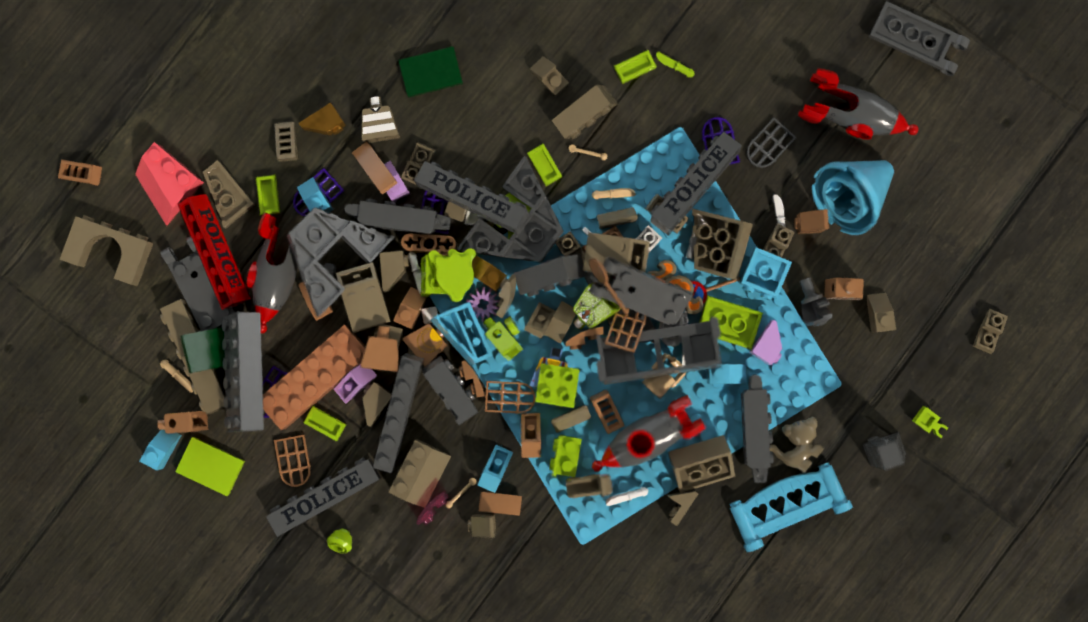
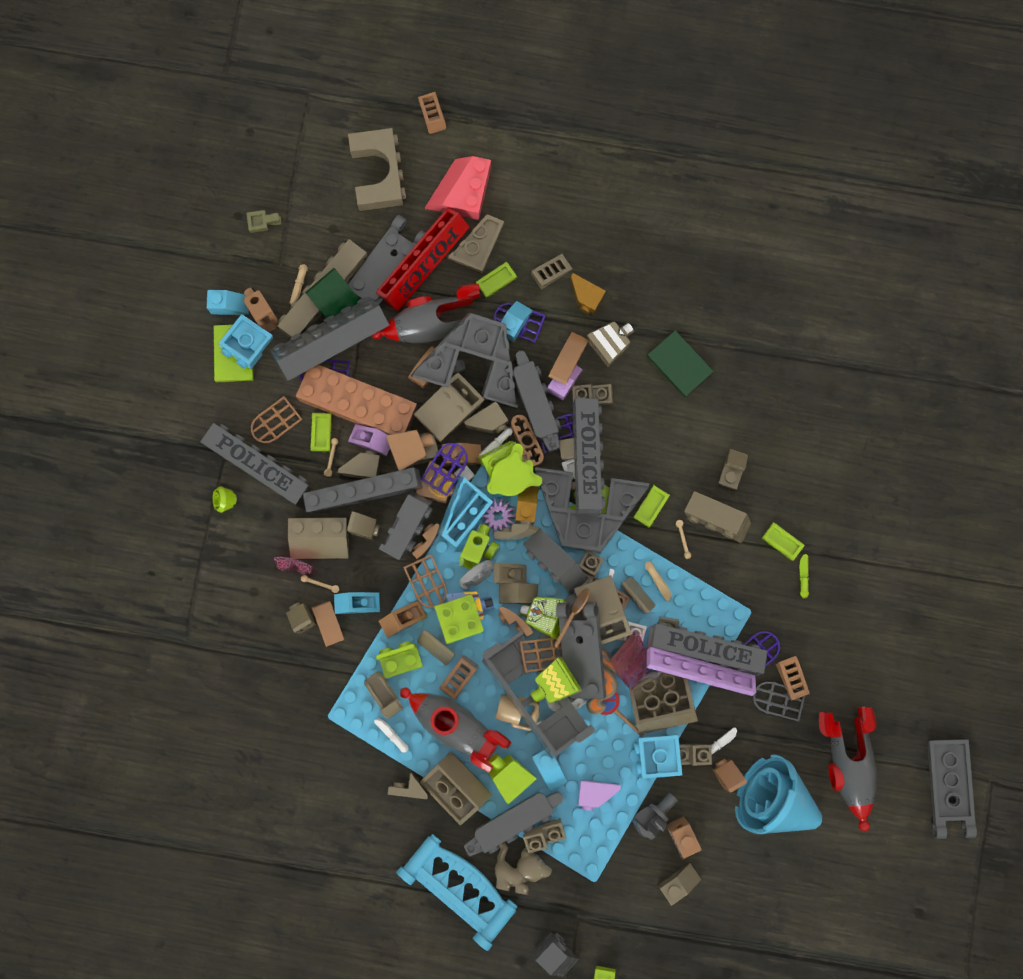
camera: 55 degrees right, 5 degrees down
lime tile [699,296,763,350] -> none
none -> medium azure plate [218,314,273,369]
none -> olive plate [247,210,282,233]
none -> tan hinge [324,438,338,477]
none -> dark tan slope [347,512,380,540]
none -> dark purple window [421,443,468,496]
none -> light grey tile [459,560,494,590]
none -> lime torso [488,754,536,804]
none -> dark tan slope [523,818,566,853]
none -> lime torso [531,658,582,703]
none -> clear pink slope [610,632,650,690]
none -> lavender plate [647,647,756,696]
none -> medium nougat slope [776,656,810,701]

